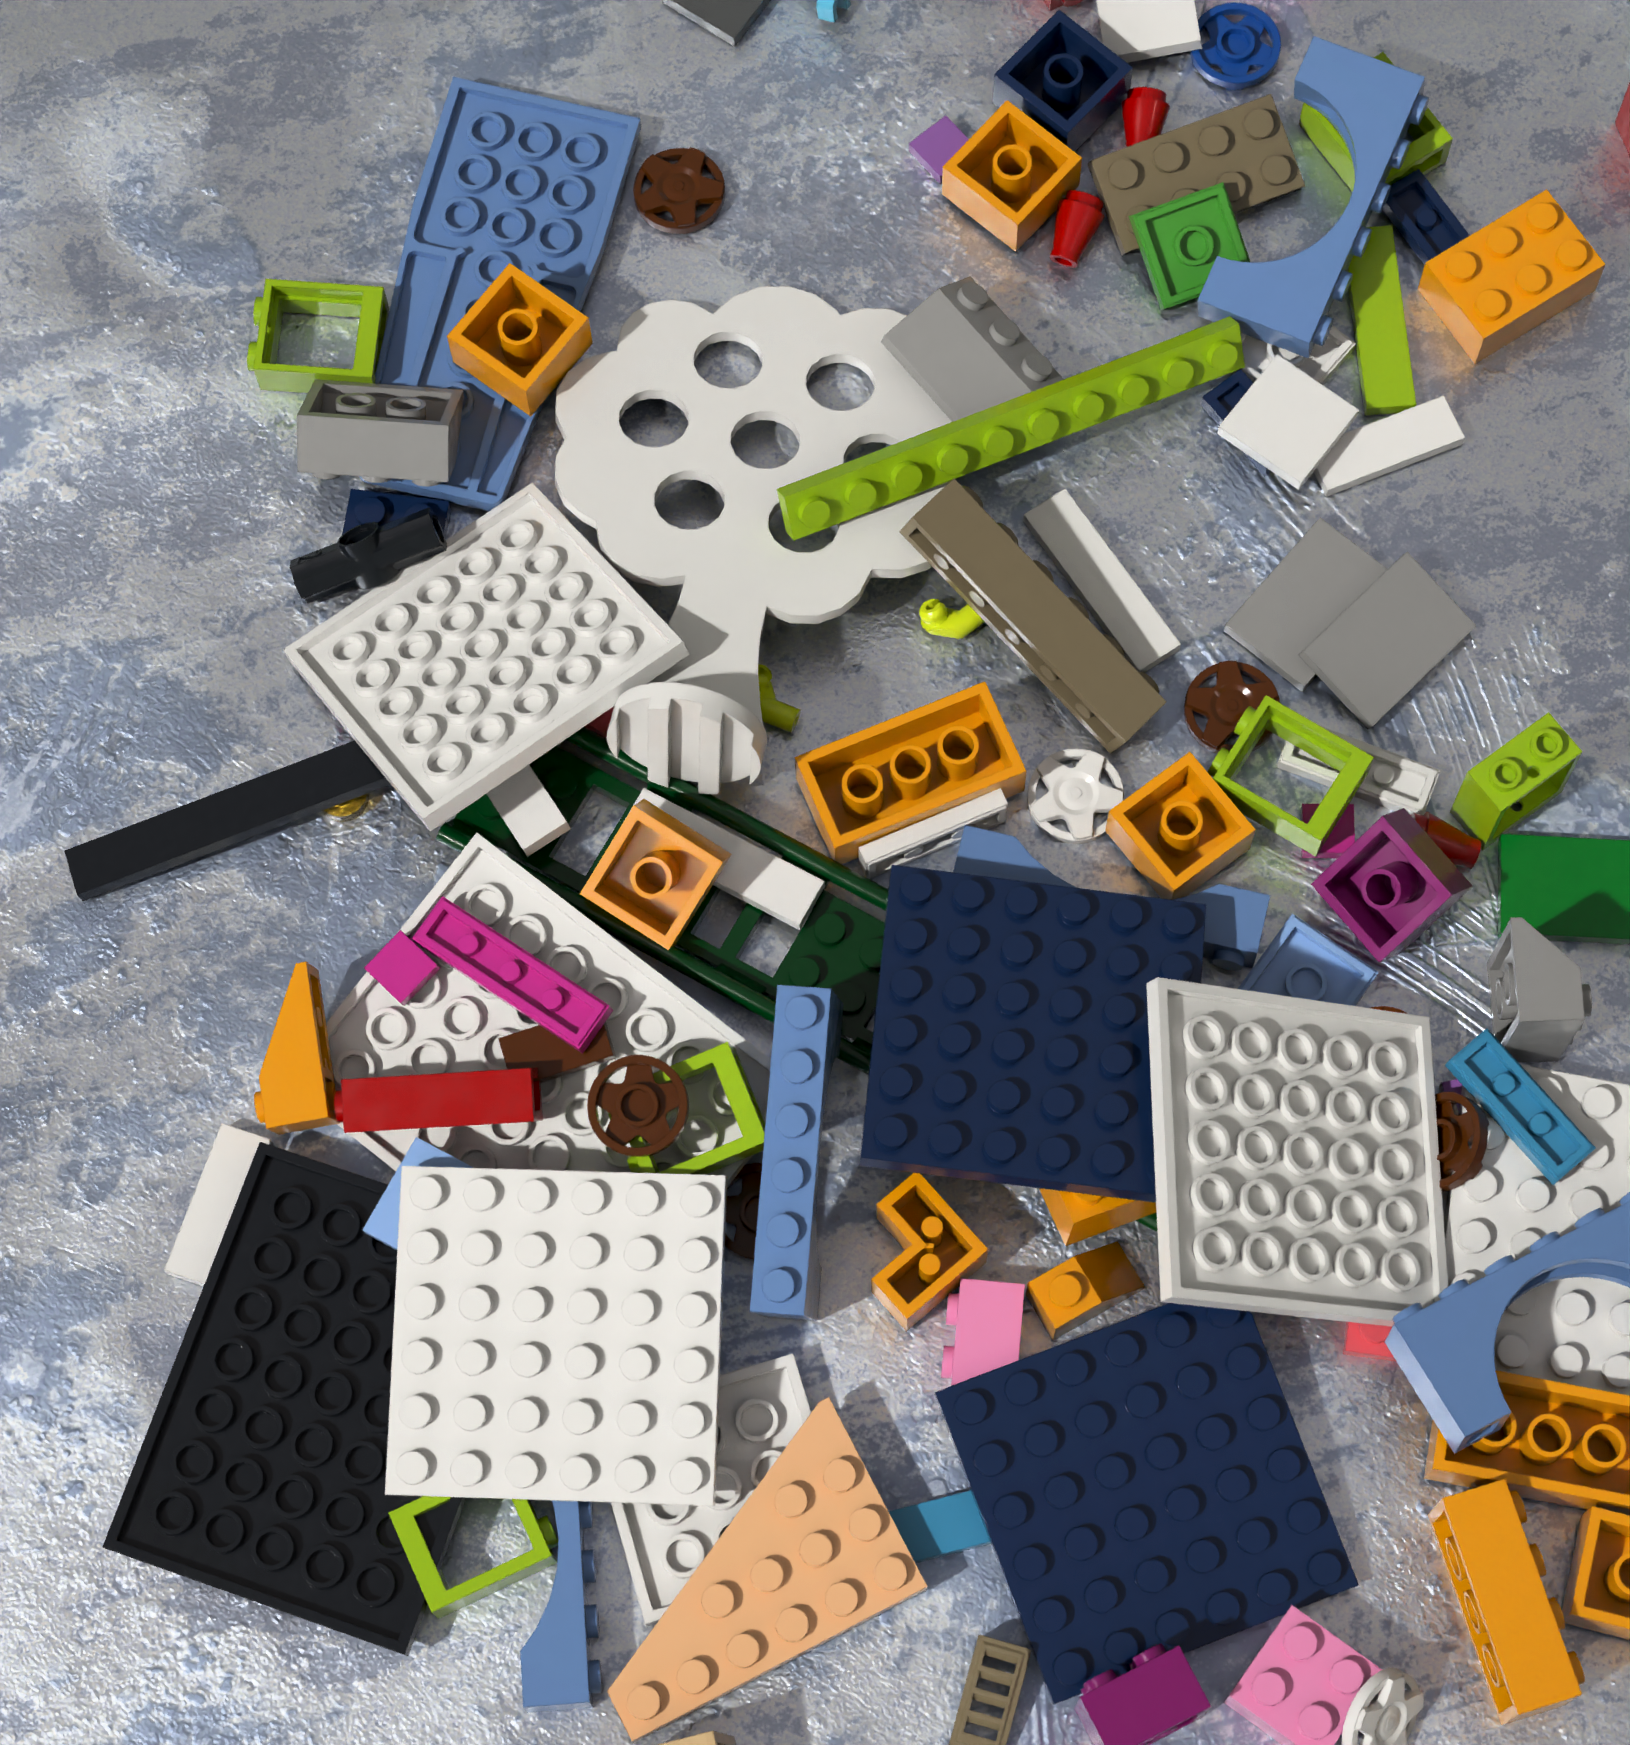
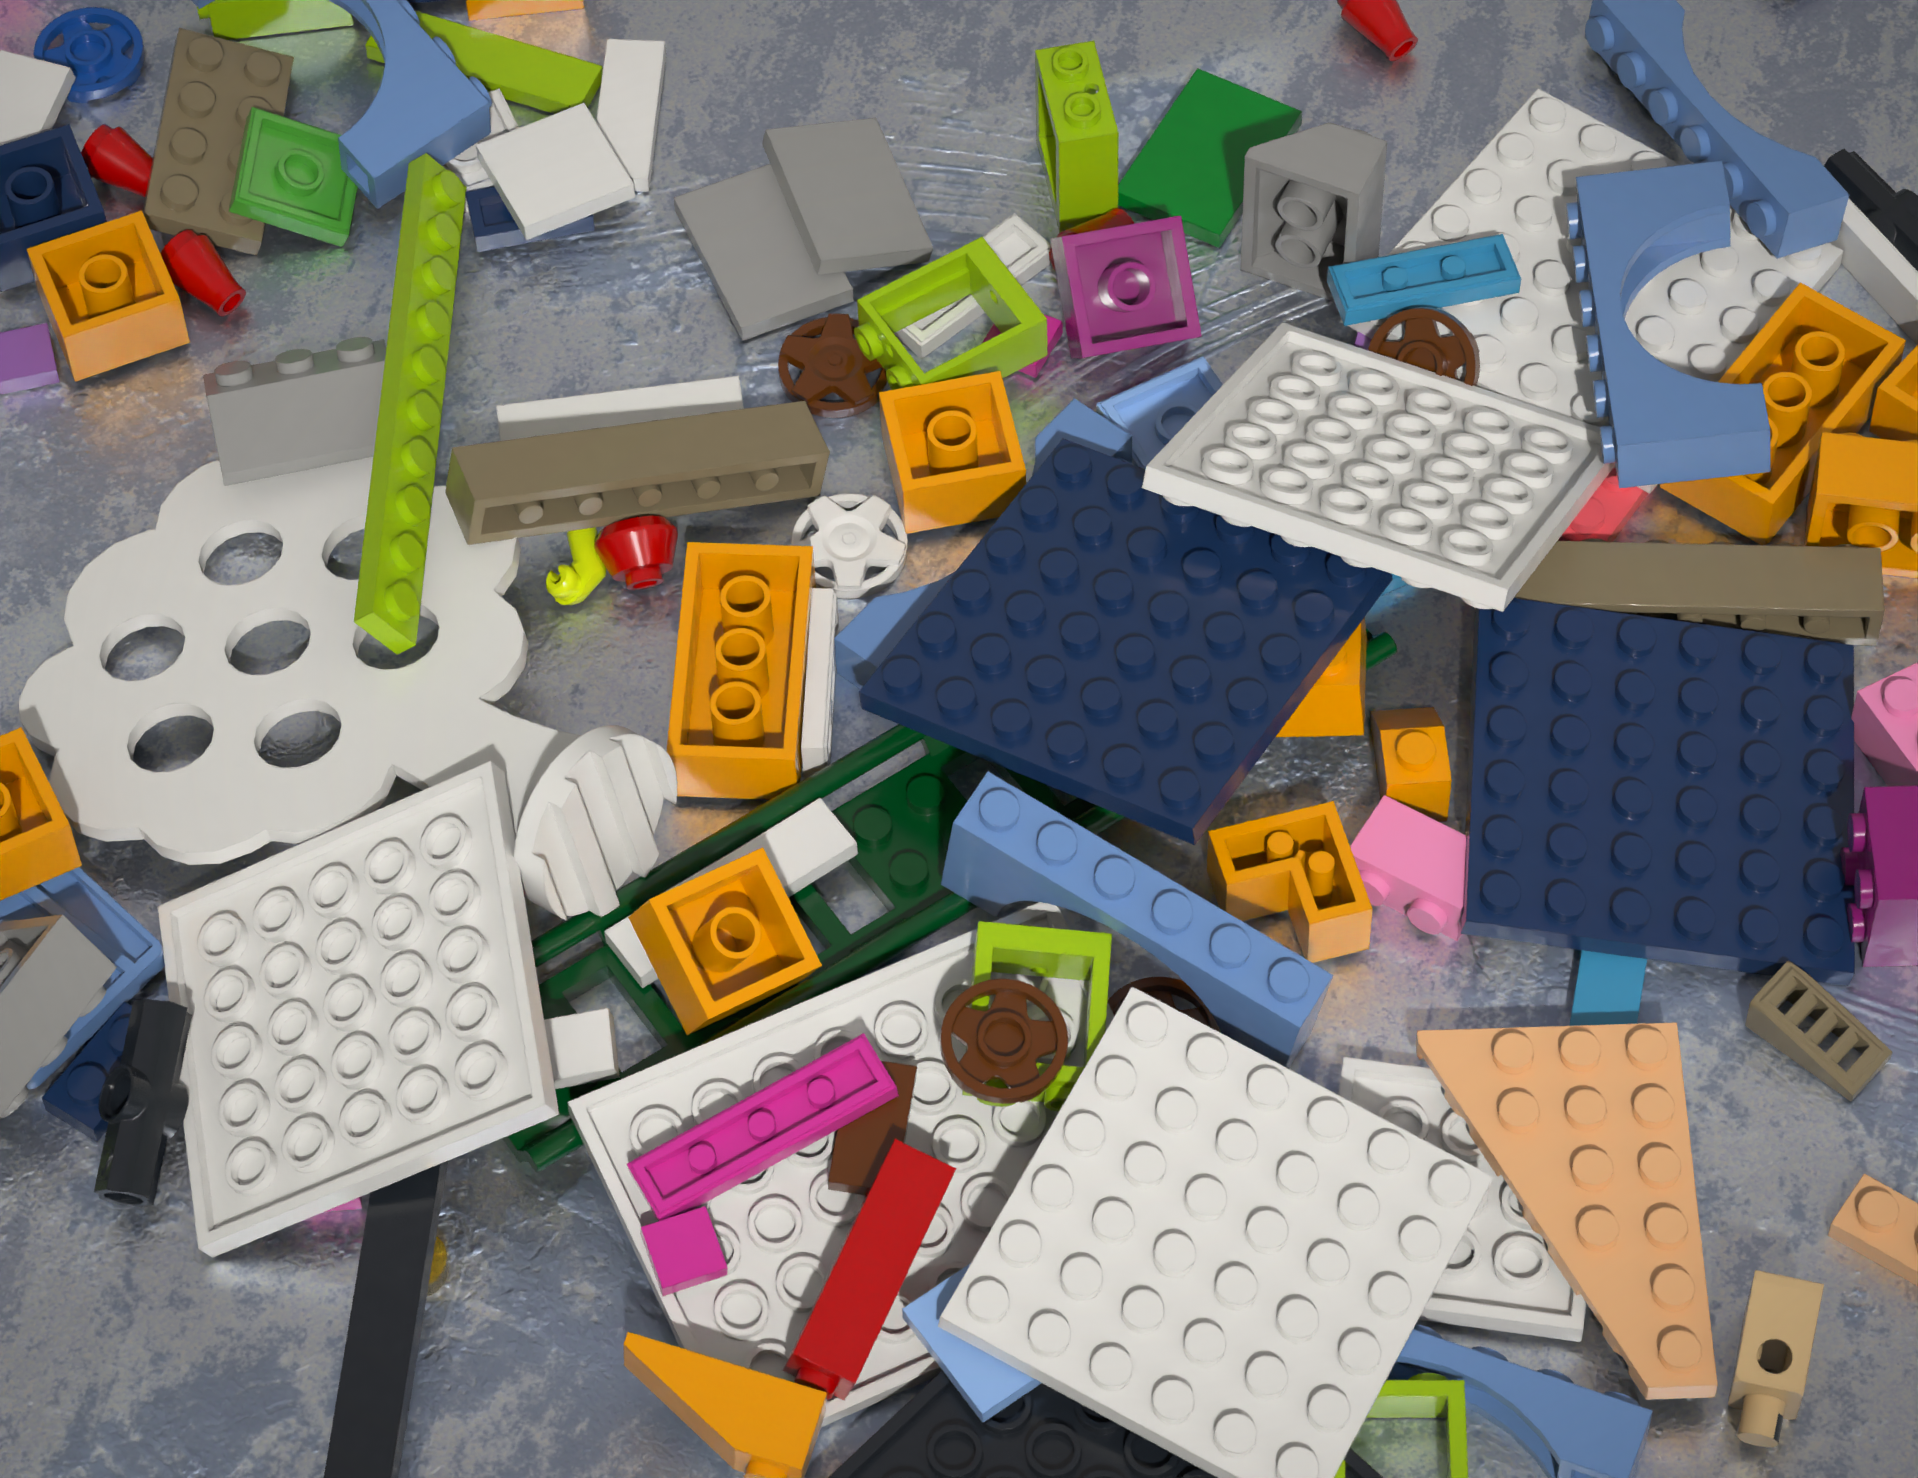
camera: 65 degrees left, 15 degrees down
none -> red cone [594,516,678,590]
none -> dark tan brick [1514,538,1885,646]

